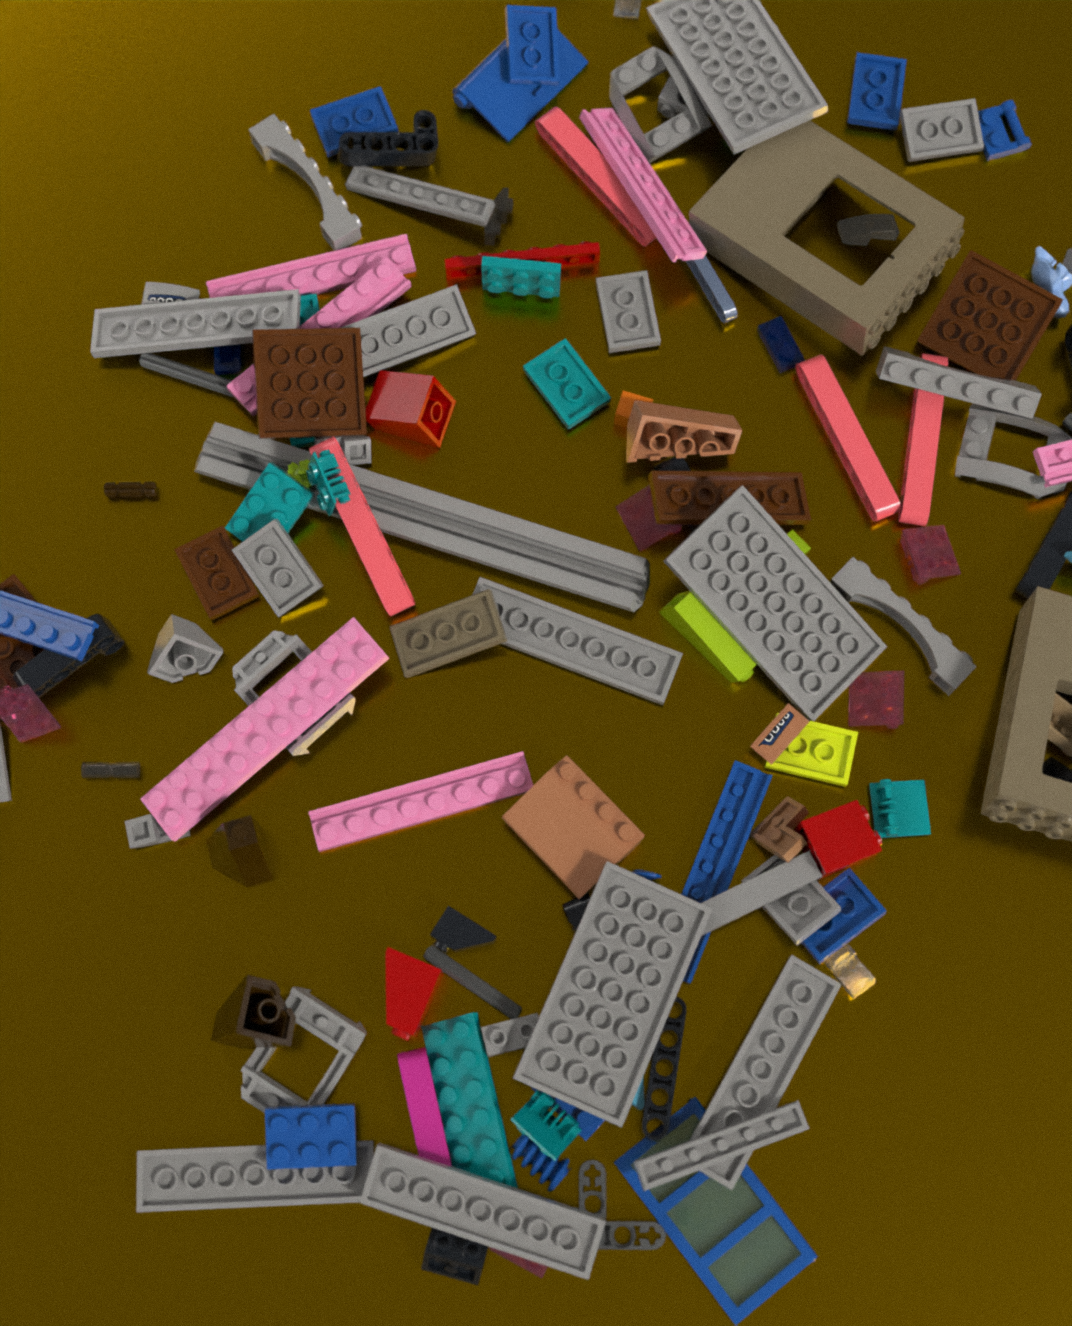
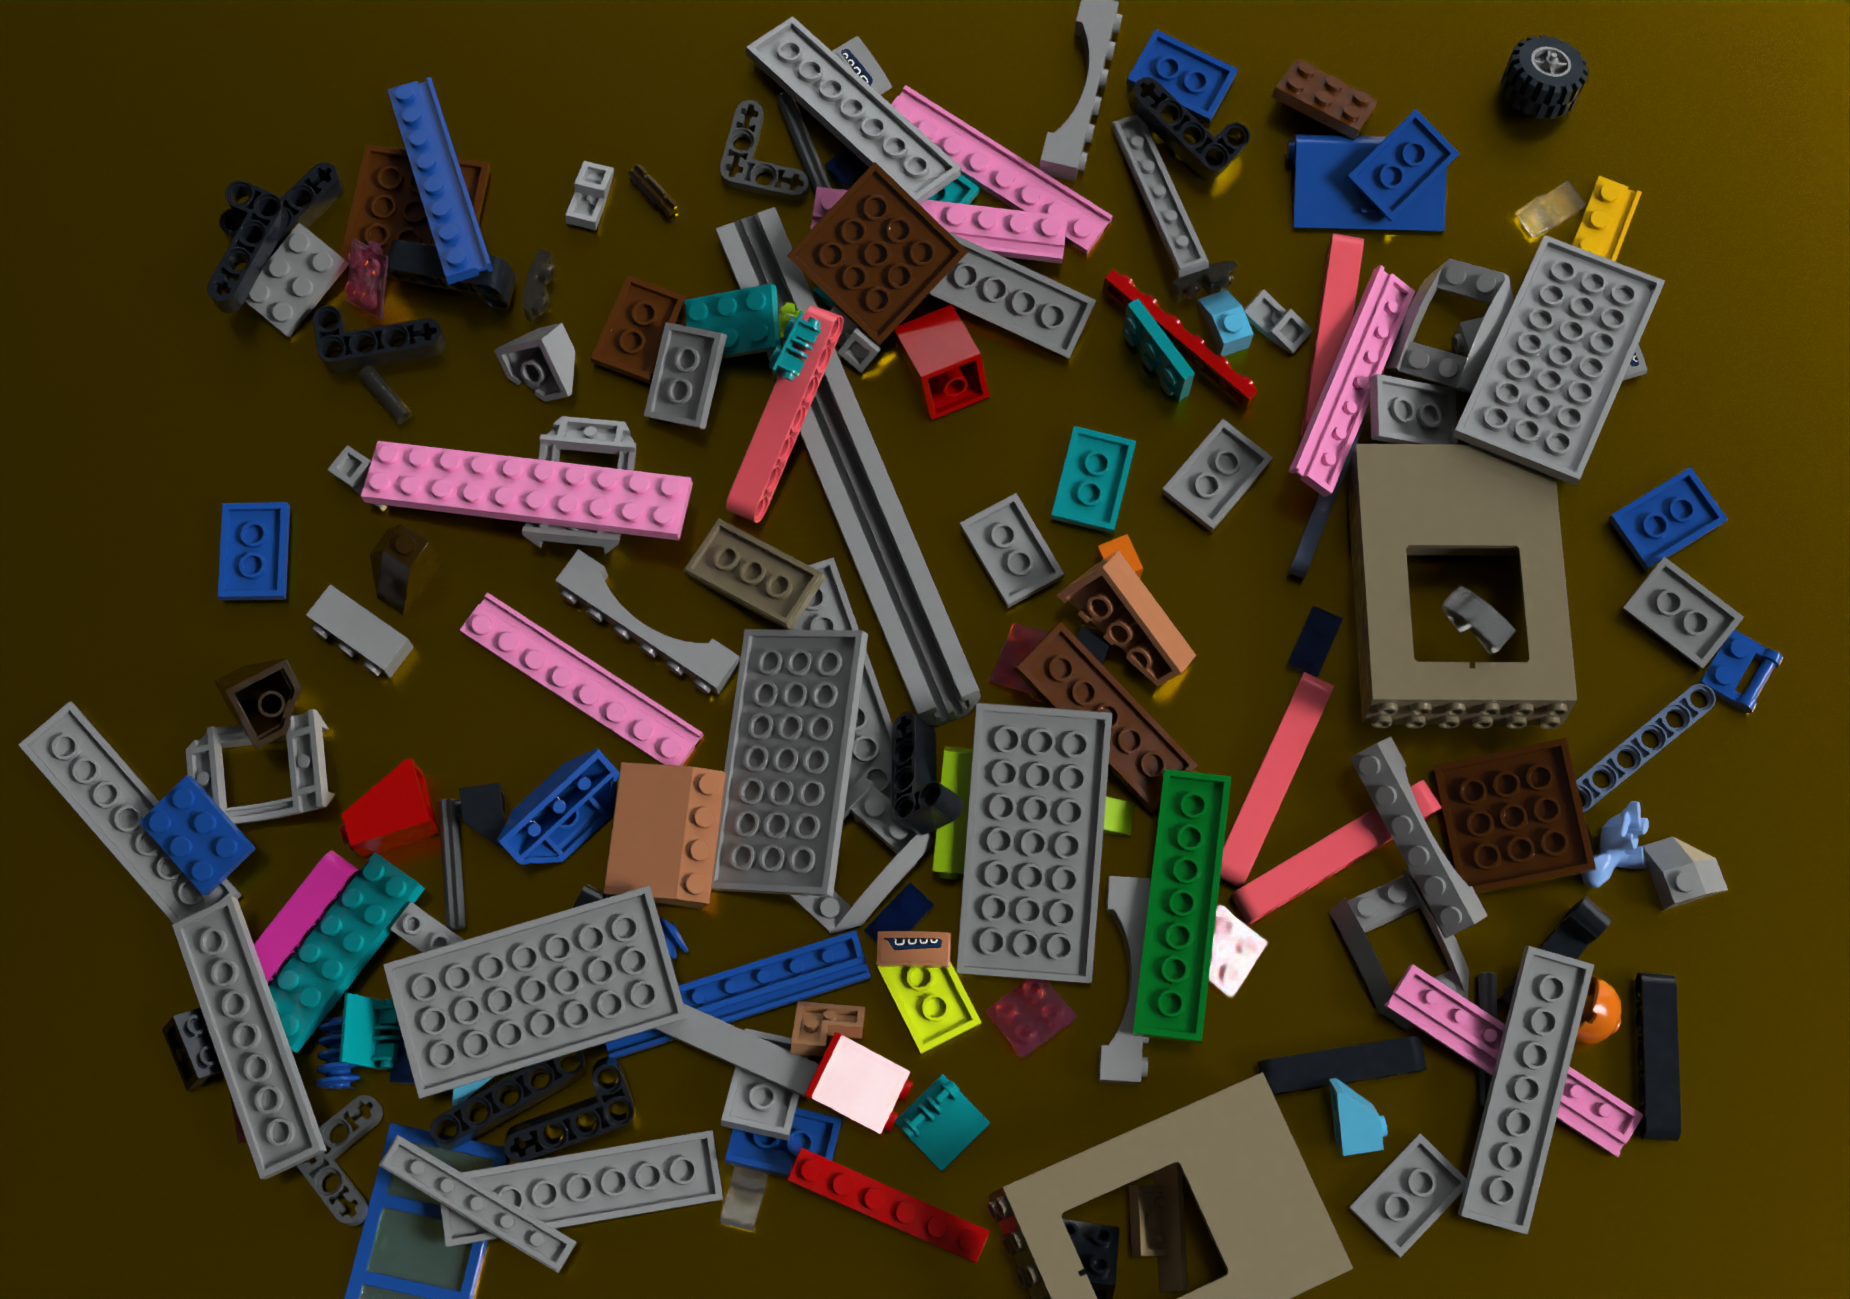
camera: 50 degrees right, 0 degrees up
none -> blue plate [218,502,290,601]
none -> light grey brick [306,584,414,678]
none -> black beam [313,305,446,373]
none -> blue wedge [497,748,620,865]
none -> black beam [504,1057,634,1162]
none -> clear smoke slope [523,248,556,323]
none -> light grey arch [555,549,740,696]
none -> light grey slope [565,161,614,230]
none -> light grey plate [711,629,868,897]
none -> dark grey beam [720,100,809,201]
none -> light grey wedge [786,776,935,935]
none -> red plate [786,1147,990,1264]
none -> clear blue plate [864,882,934,944]
none -> black beam [892,711,963,836]
none -> light grey plate [960,493,1065,608]
none -> green plate [1133,769,1231,1044]
none -> medium azure slope [1197,290,1254,356]
none -> light grey slope [1244,289,1313,354]
none -> reddish brown plate [1271,59,1379,140]
none -> light grey plate [1369,374,1458,444]
none -> sand blue beam [1576,684,1716,813]

